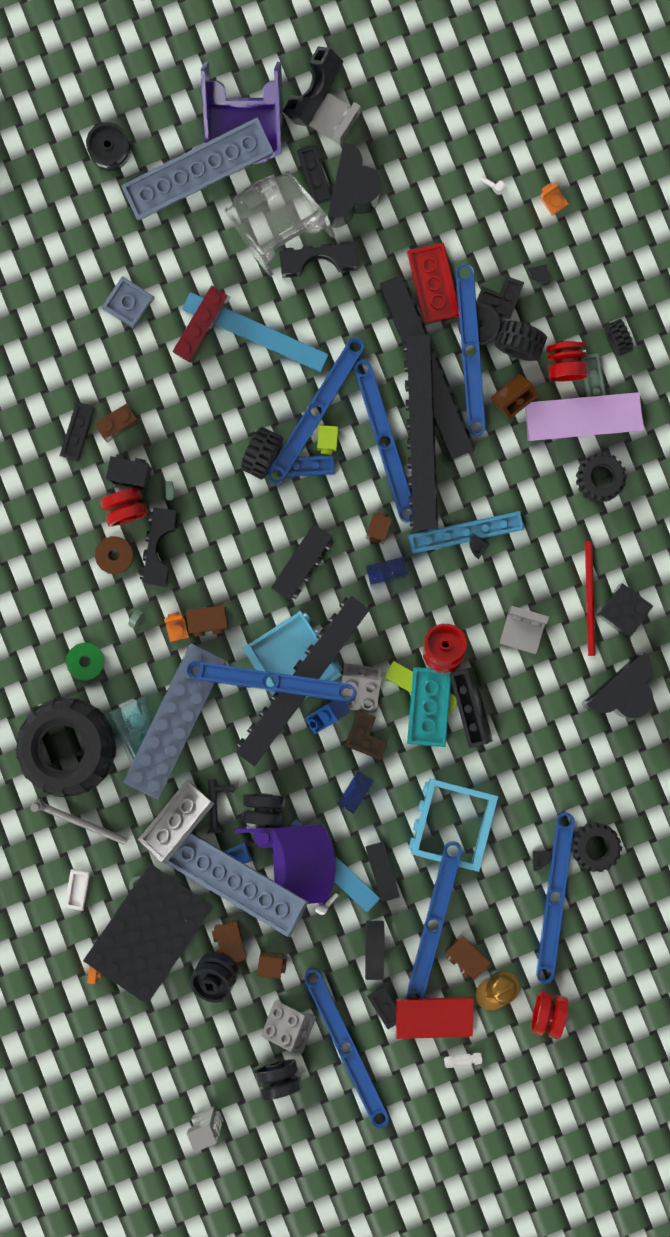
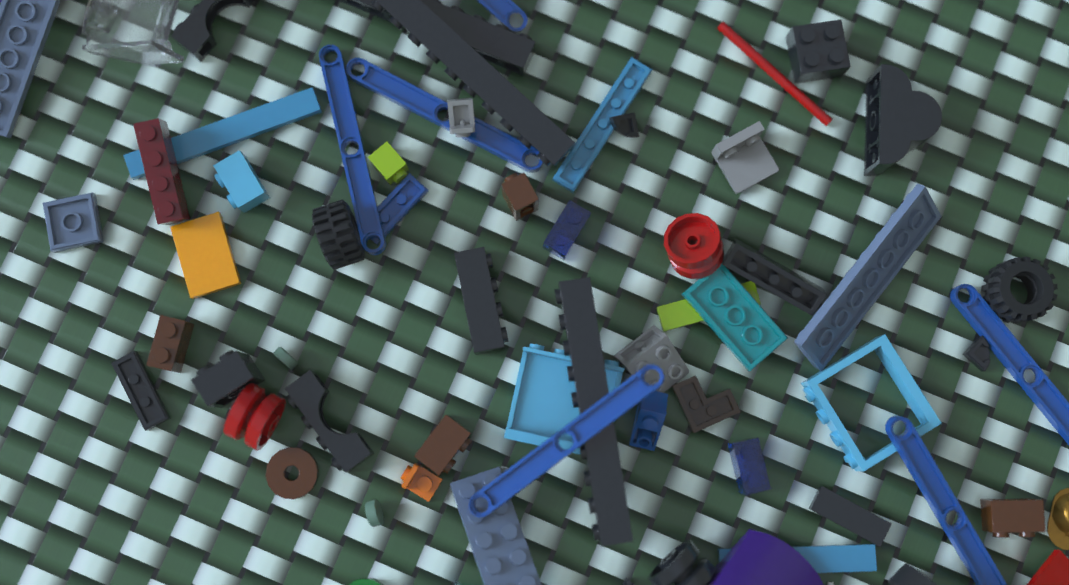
camera: 45 degrees left, 5 degrees down
none -> light orange tile [170,212,241,299]
none -> medium azure brick [213,150,270,213]
none -> light grey bracket [447,98,475,137]
none -> sand blue plate [794,184,942,371]

